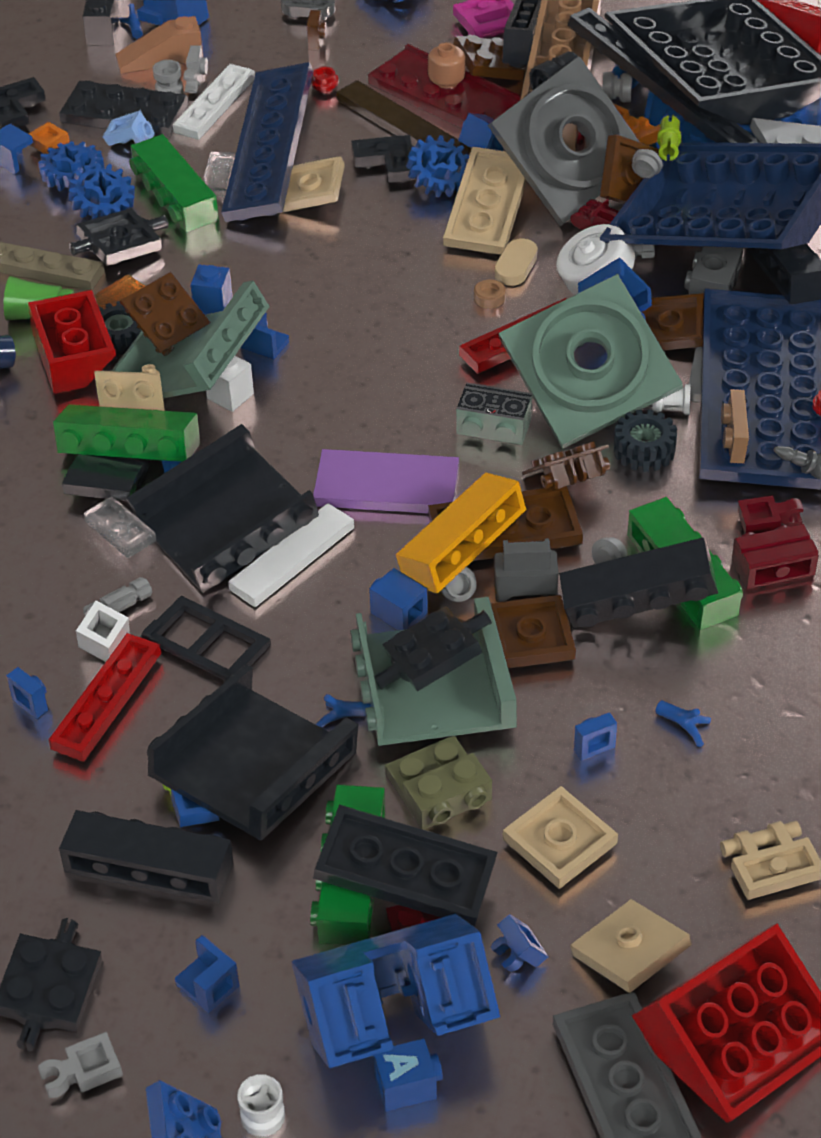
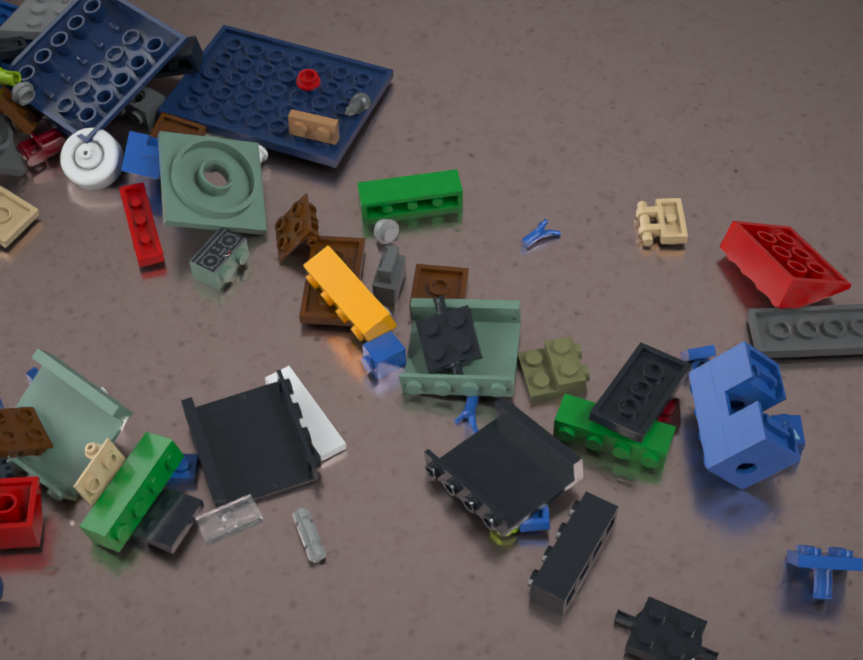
camera: 75 degrees left, 5 degrees up
blue plate [6,667,49,719] -> none
light grey plate [38,1032,123,1098] -> none
red plate [48,633,161,762] -> none
white brick [76,601,130,662] -> none
black window [141,595,271,682] -> none
blue panel [175,935,240,1013] -> none
white wheel [237,1075,285,1137] -> none
medium lavender tile [313,449,459,513] -> none
medium nougat tile [474,279,506,309] -> none
tan tile [495,239,537,286] -> none
tan plate [503,786,618,889] -> none
black brick [559,537,718,629] -> none
tan plate [570,899,691,993] -> none
blue plate [574,712,617,761] -> none
black bush [614,409,677,472] -> none
dark red brick [732,524,819,590] -> none
dark red plate [738,496,804,534] -> none

